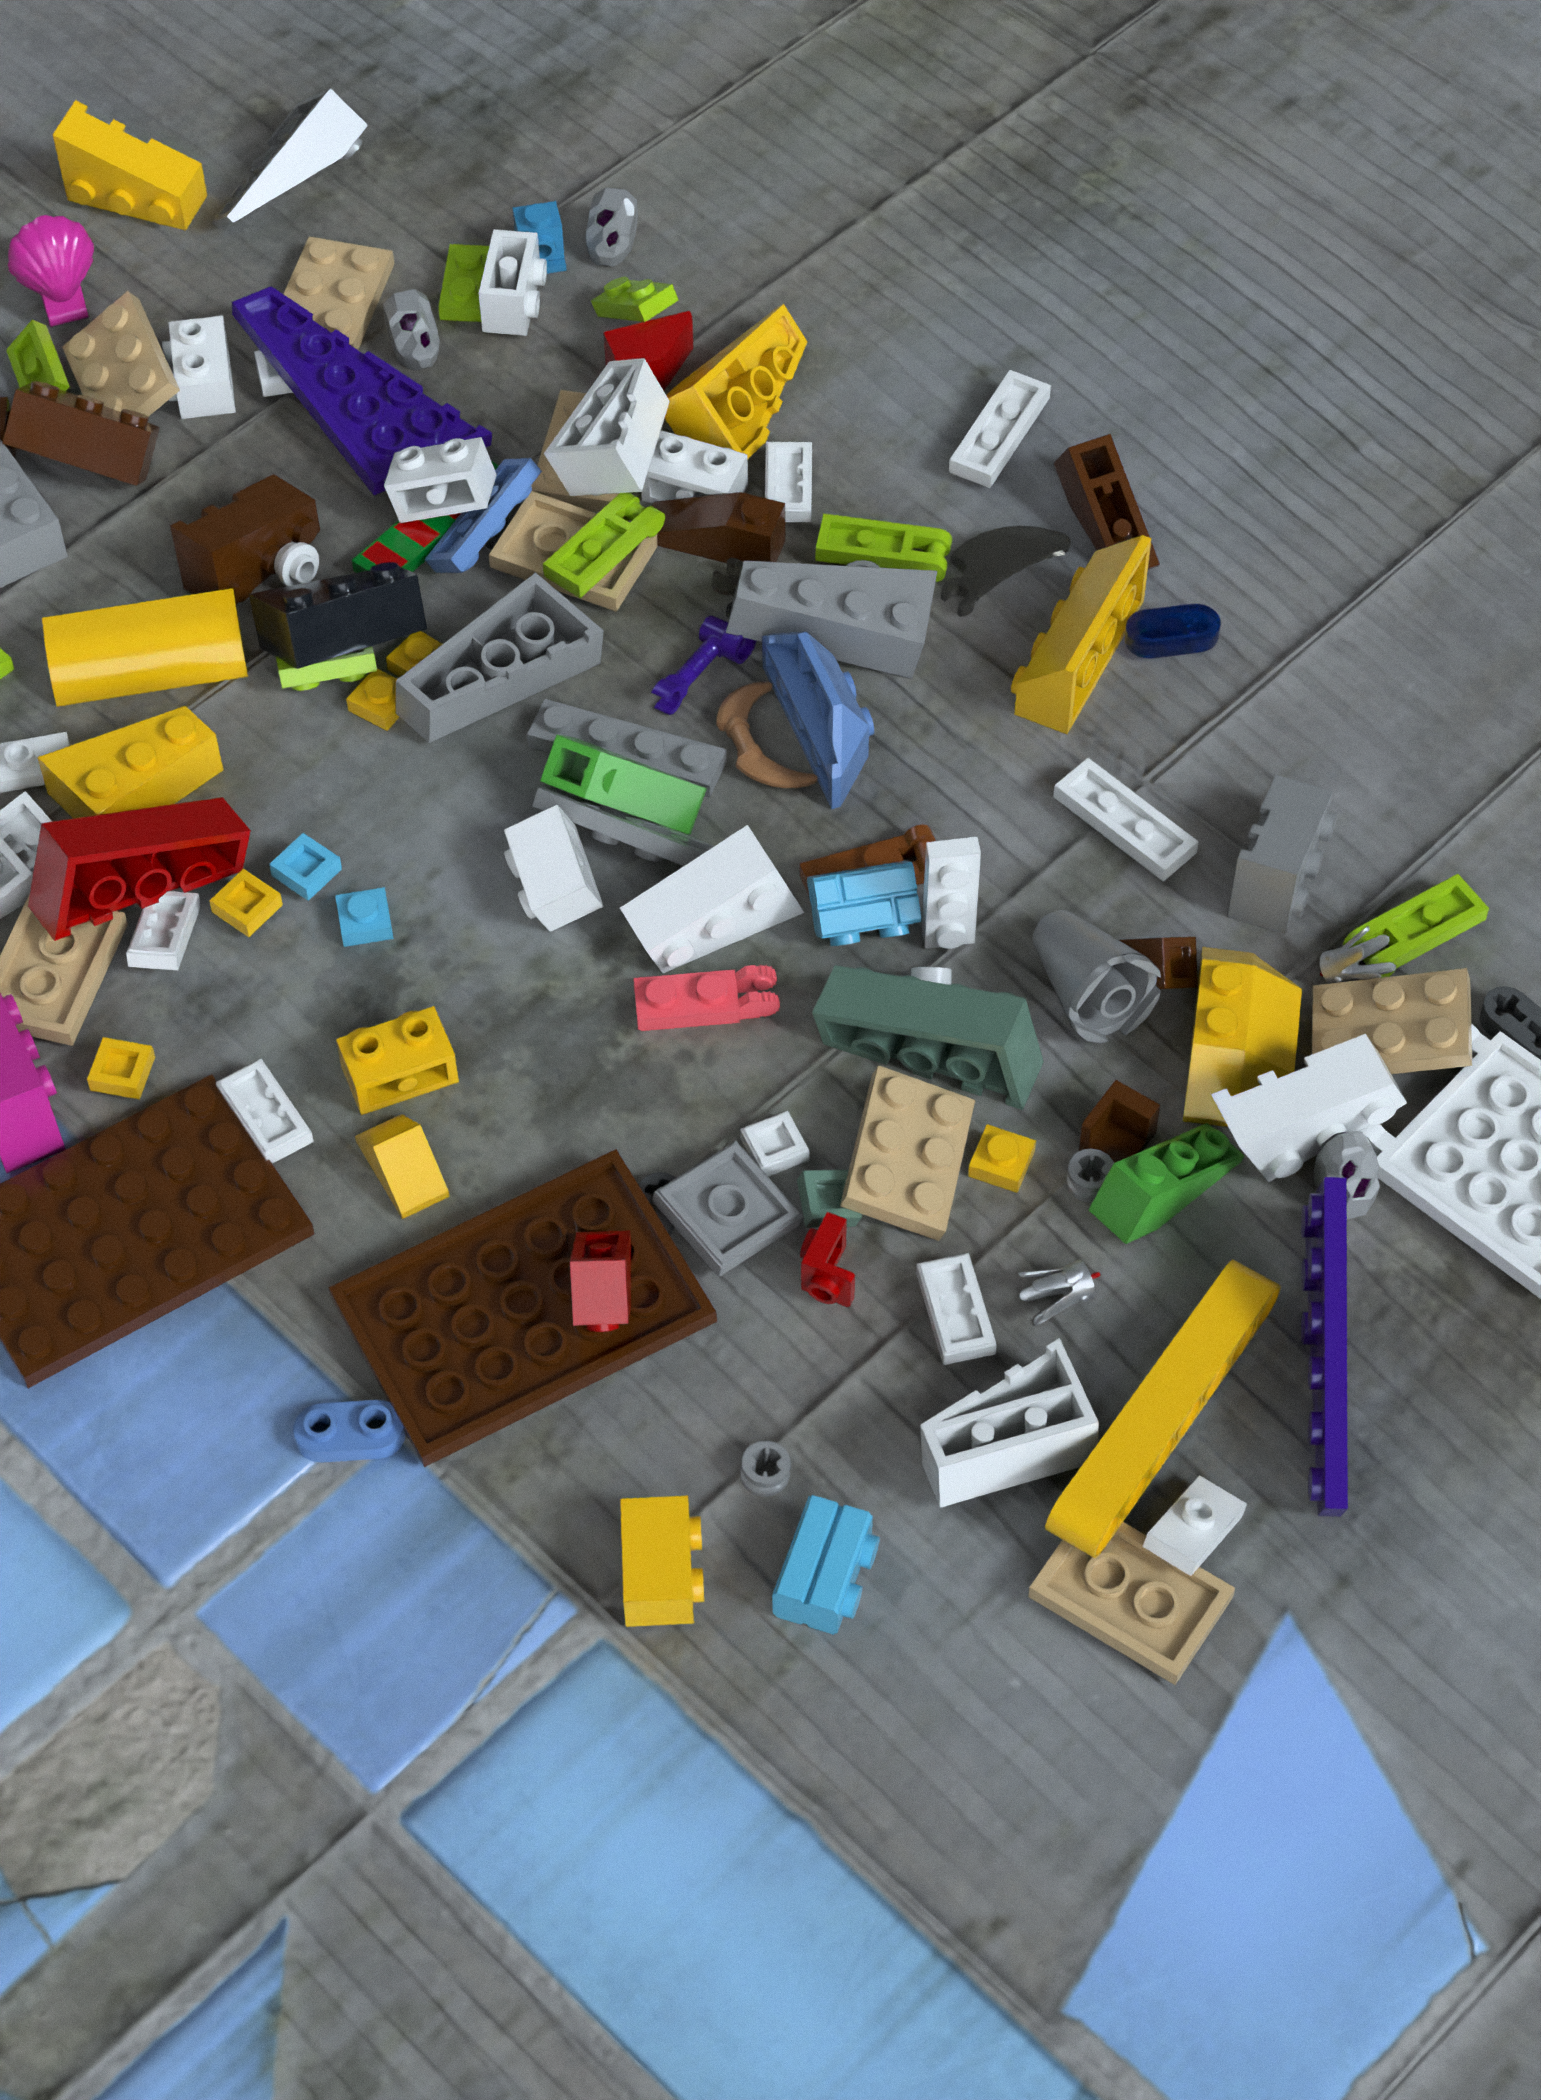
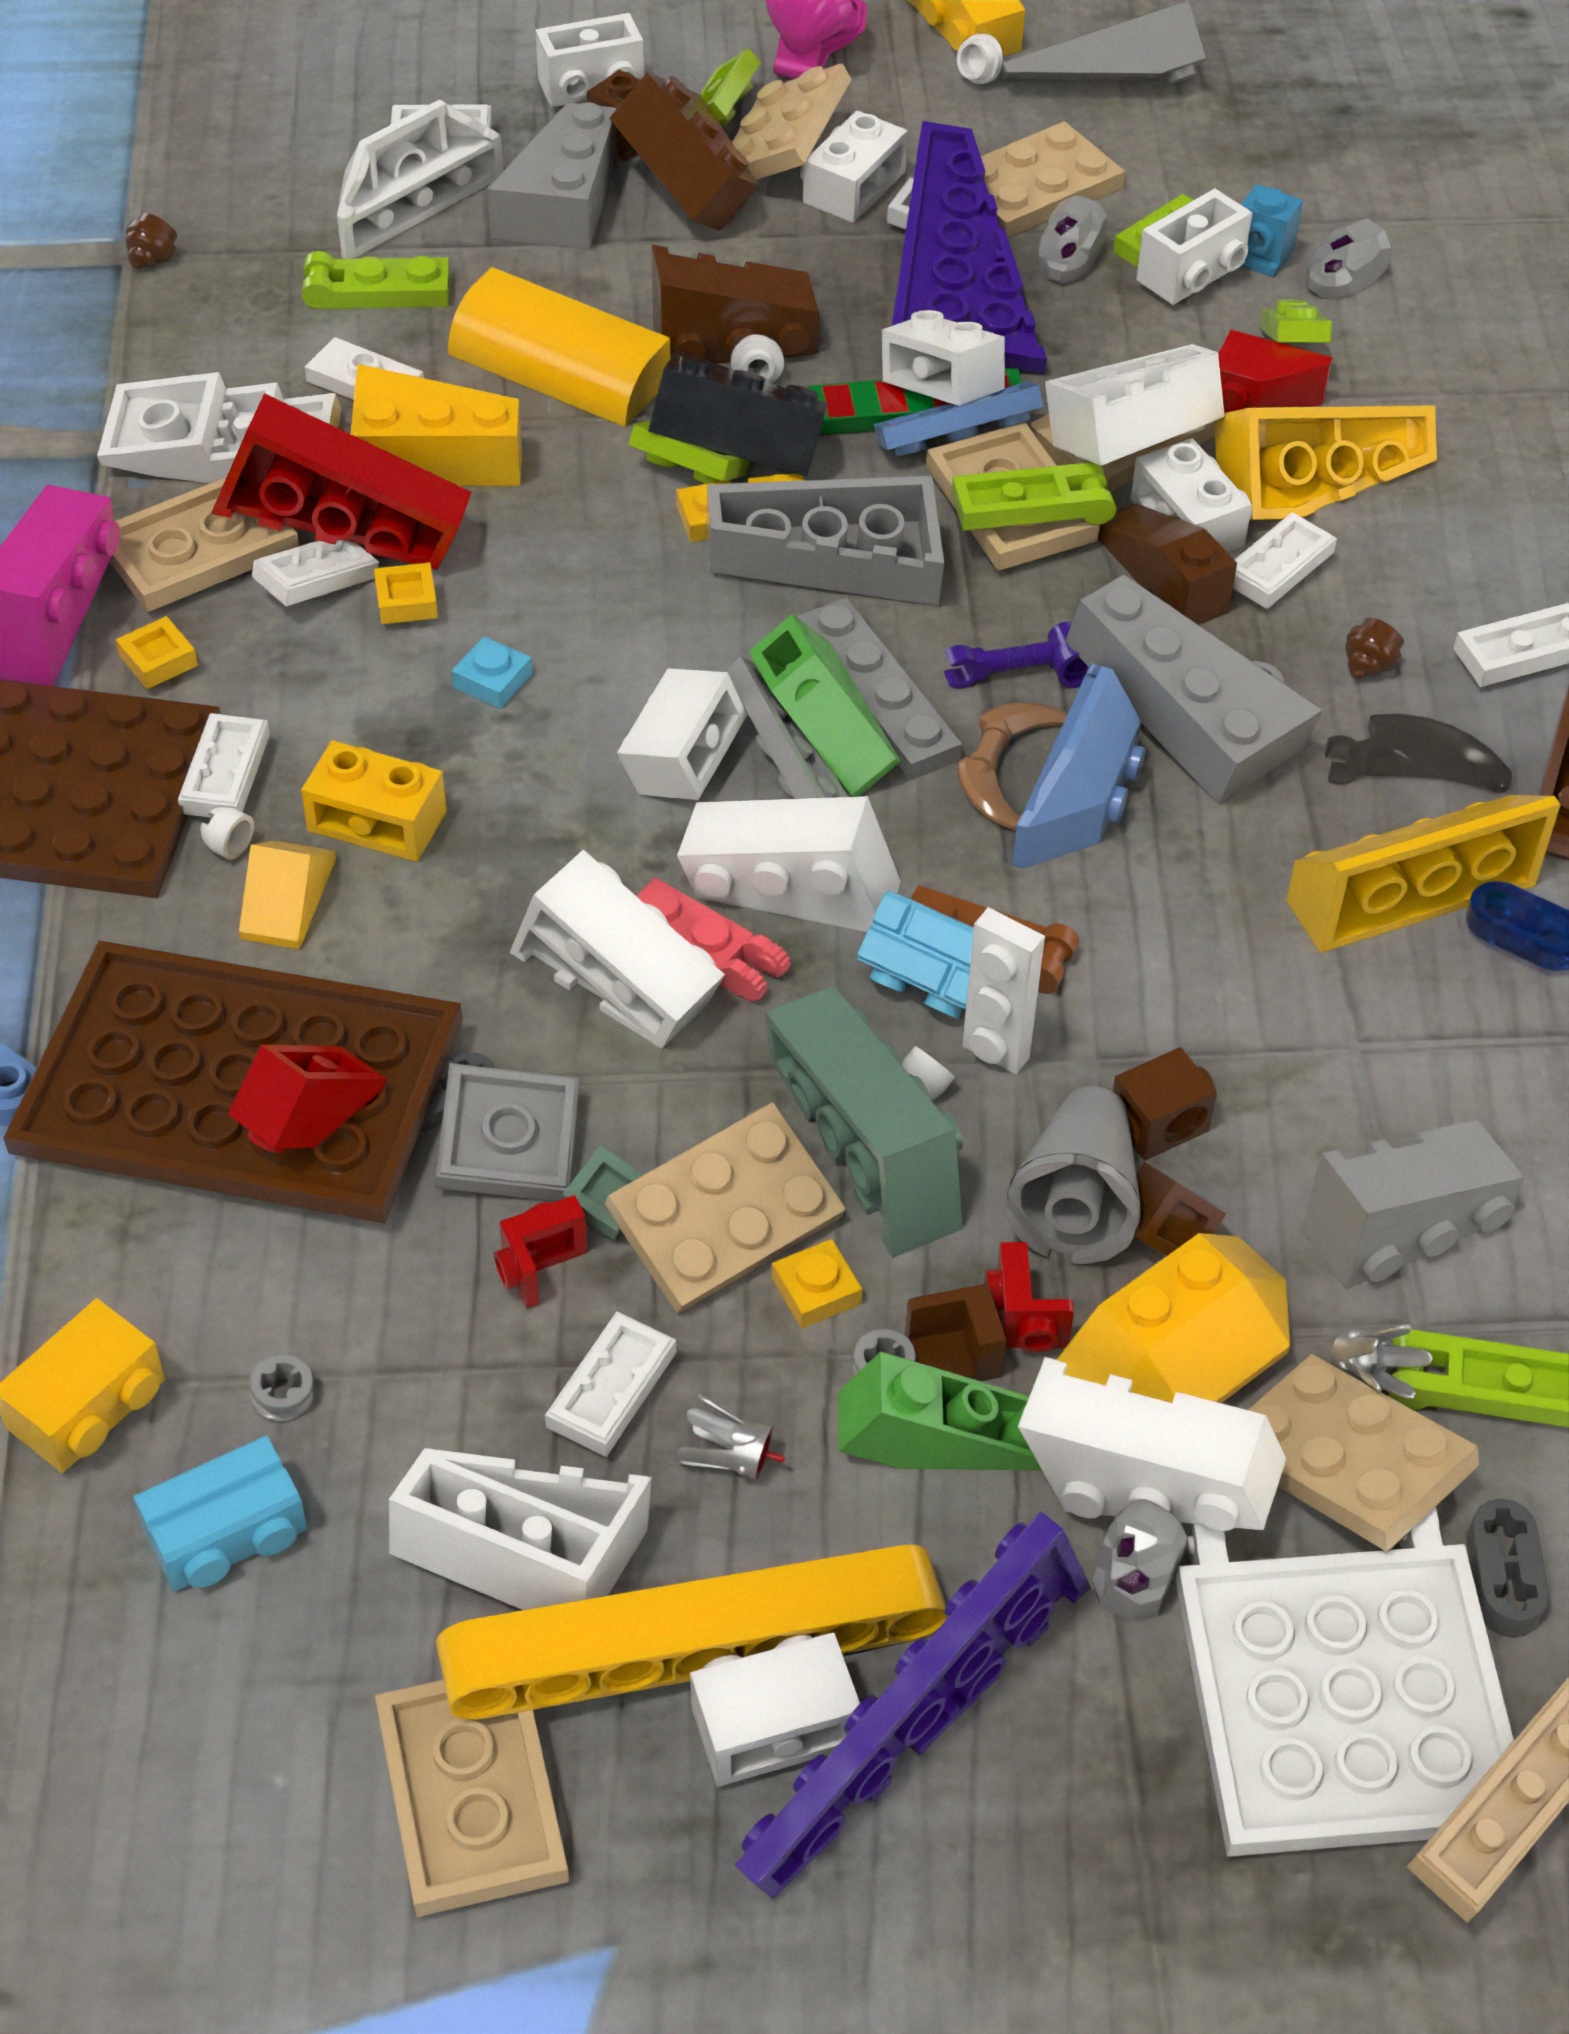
camera: 40 degrees right, 5 degrees down
medium azure plate [269,833,342,901] -> none
white tile [740,1111,810,1177] -> none
lime plate [815,513,953,582] -> none
white plate [1053,758,1199,882] -> none
white plate [1142,1475,1247,1576] -> none
none -> white hinge [200,806,254,860]
none -> white wedge [510,849,725,1049]
none -> white brick [690,1632,860,1787]
none -> white plate [957,33,1003,84]
none -> red bracket [984,1242,1074,1352]
none -> reddish brown brick [1113,1047,1217,1161]
none -> reddish brown plate [1345,618,1404,679]

